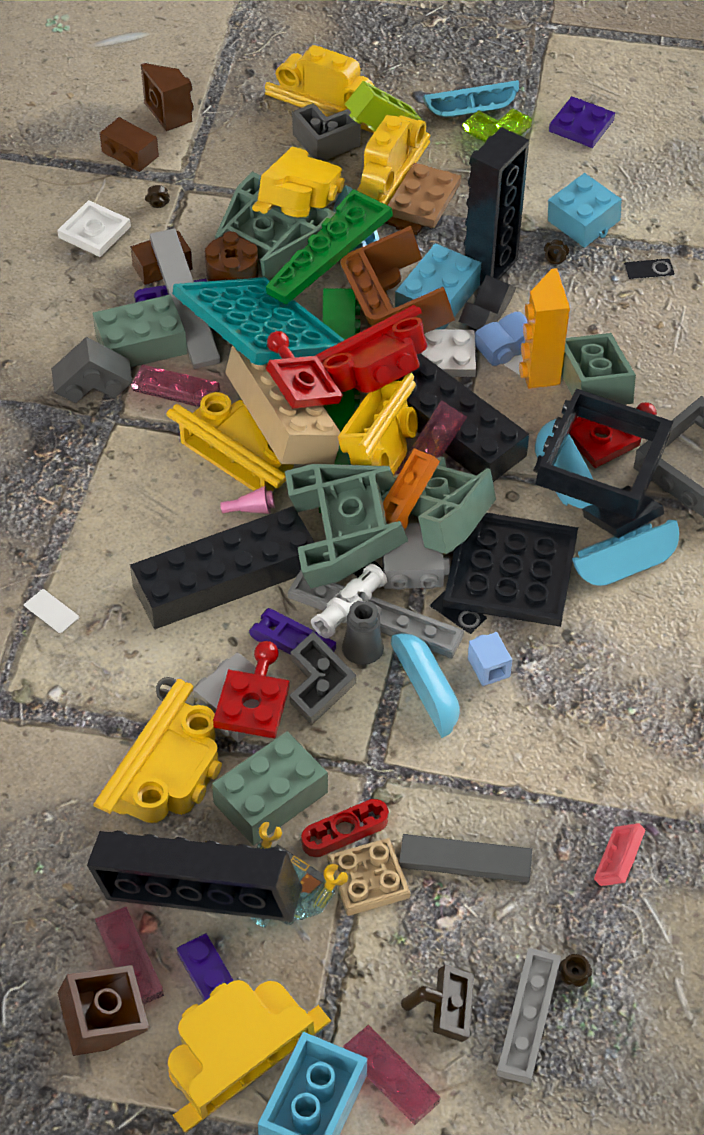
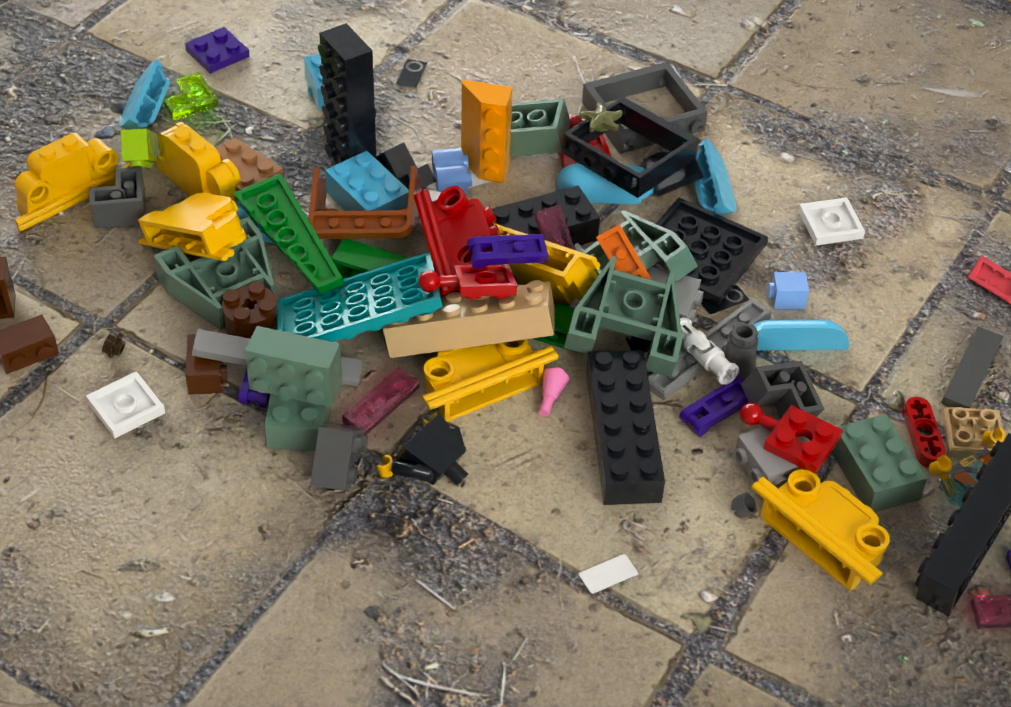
camera: 70 degrees left, 5 degrees down
none -> sand green brick [245,326,342,407]
none -> black torso [376,413,468,486]
none -> dark purple plate [467,234,548,269]
none -> olive animal [579,102,622,132]
none -> white plate [798,197,865,246]

